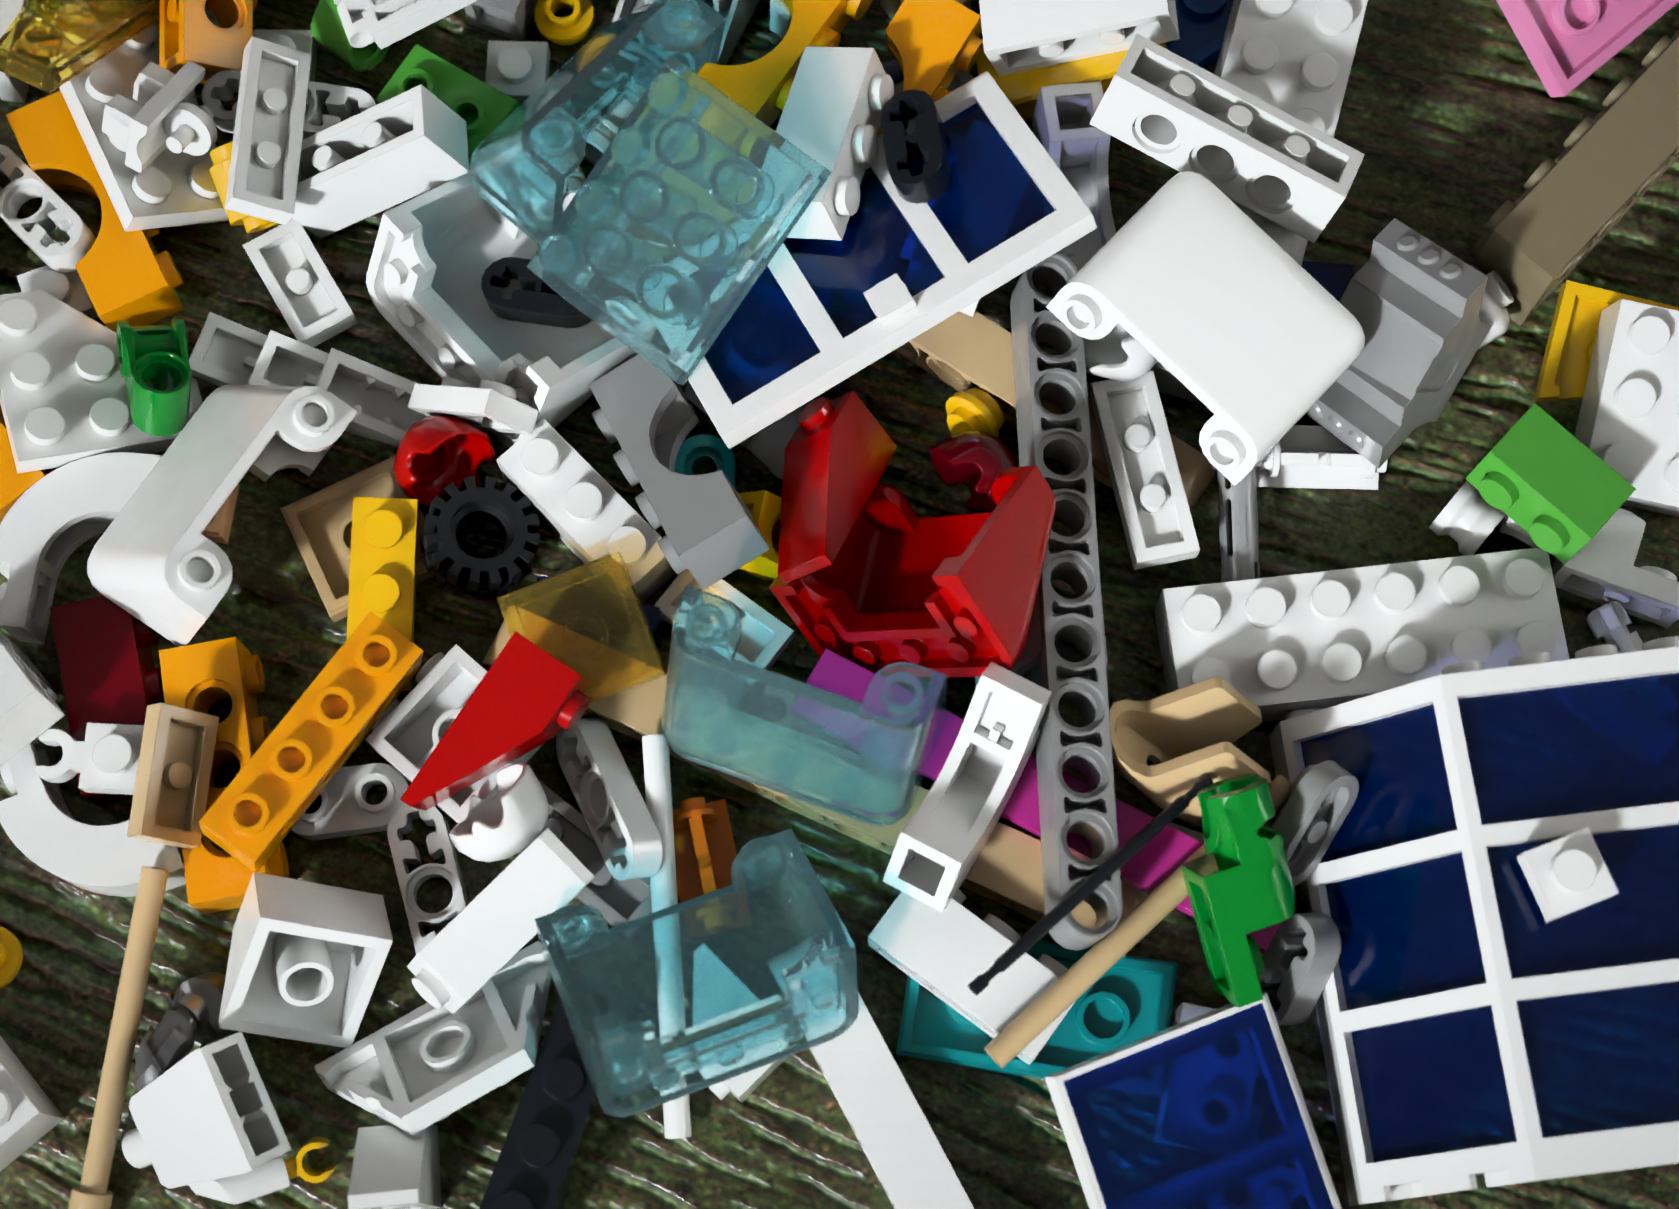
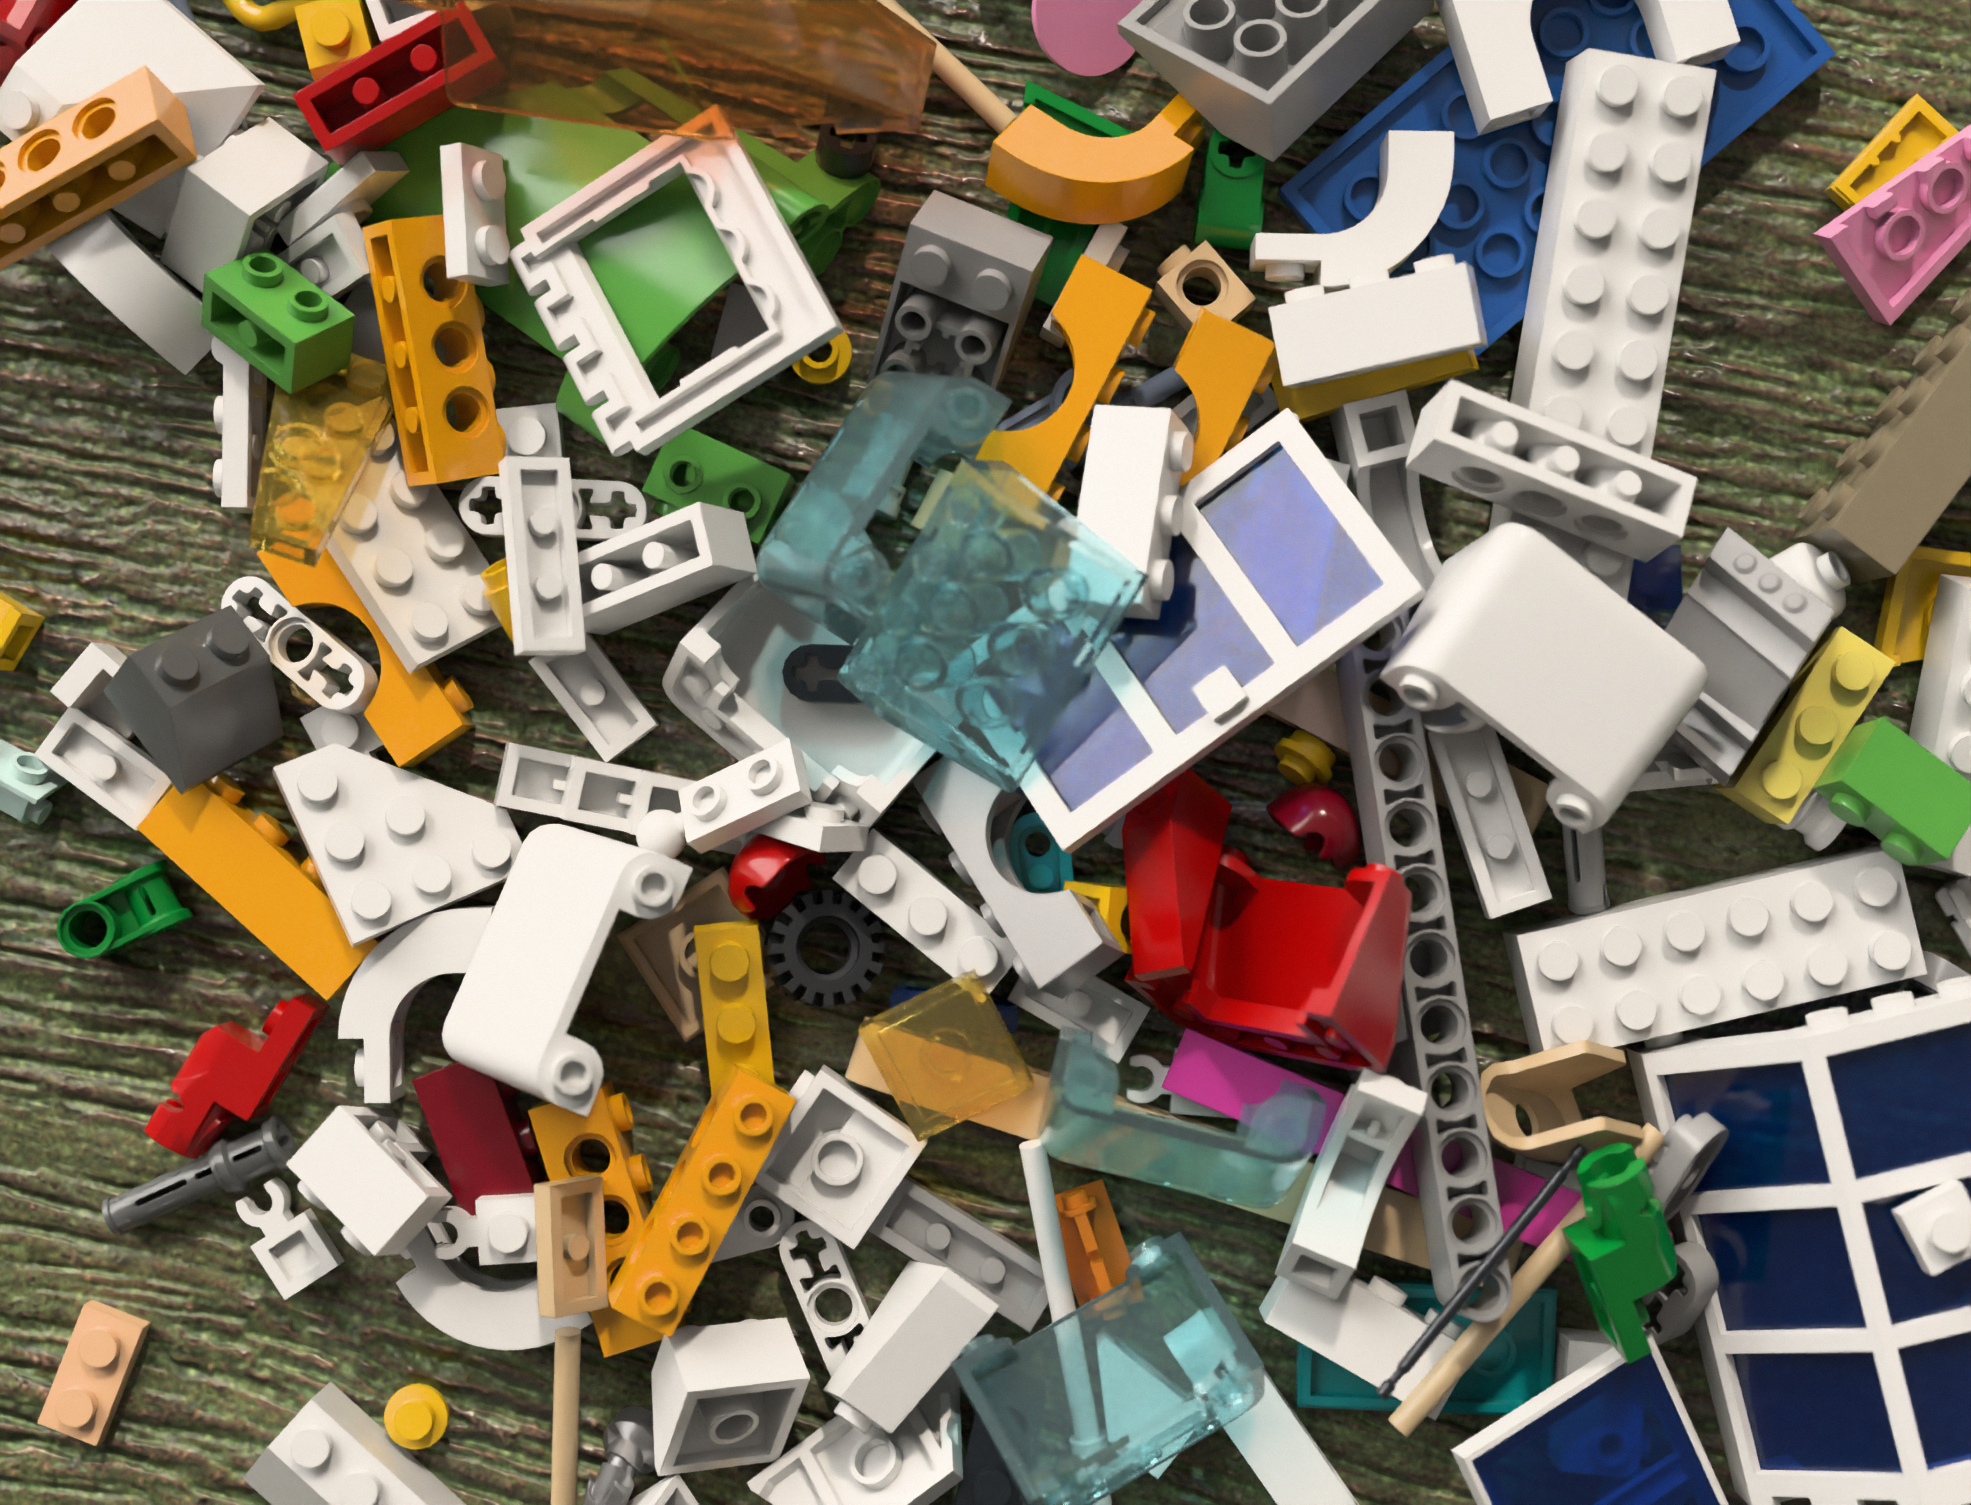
camera: 15 degrees left, 15 degrees up
white hips [101,60,217,173] -> none
green piece [116,318,191,437] -> none
red slope [400,631,592,810] -> none
white hair [449,762,549,862] -> none
white plate [485,41,550,107] -> none
white beam [556,717,663,881] -> none
black beam [880,89,951,204] -> none
none -> white plate [636,738,812,859]
none -> light yellow arch [1714,626,1896,825]

